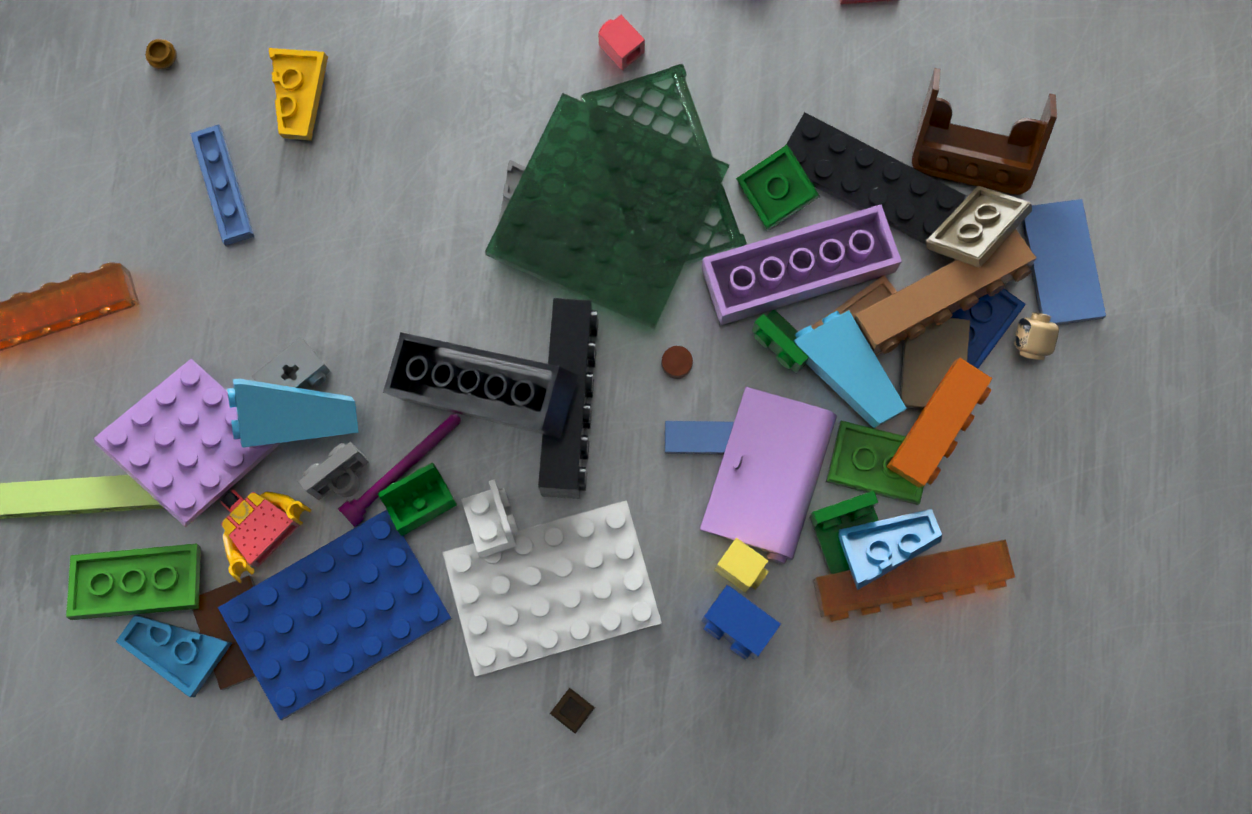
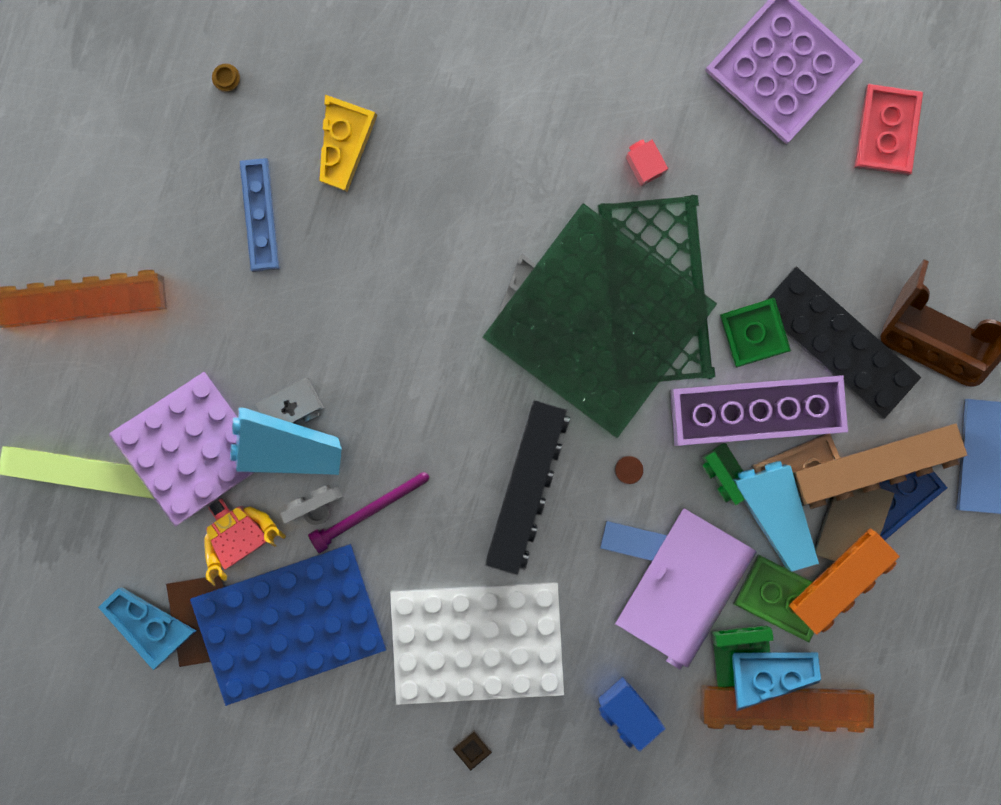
camera: 10 degrees right, 10 degrees up
bright green plate [66,543,201,620] -> none
green bracket [378,463,457,537] -> none
black brick [383,332,578,438] -> none
white bracket [461,479,519,558] -> none
light yellow brick [714,538,769,593] -> none
dark tan tile [926,186,1032,268] -> none
tan head [1014,312,1059,360] -> none

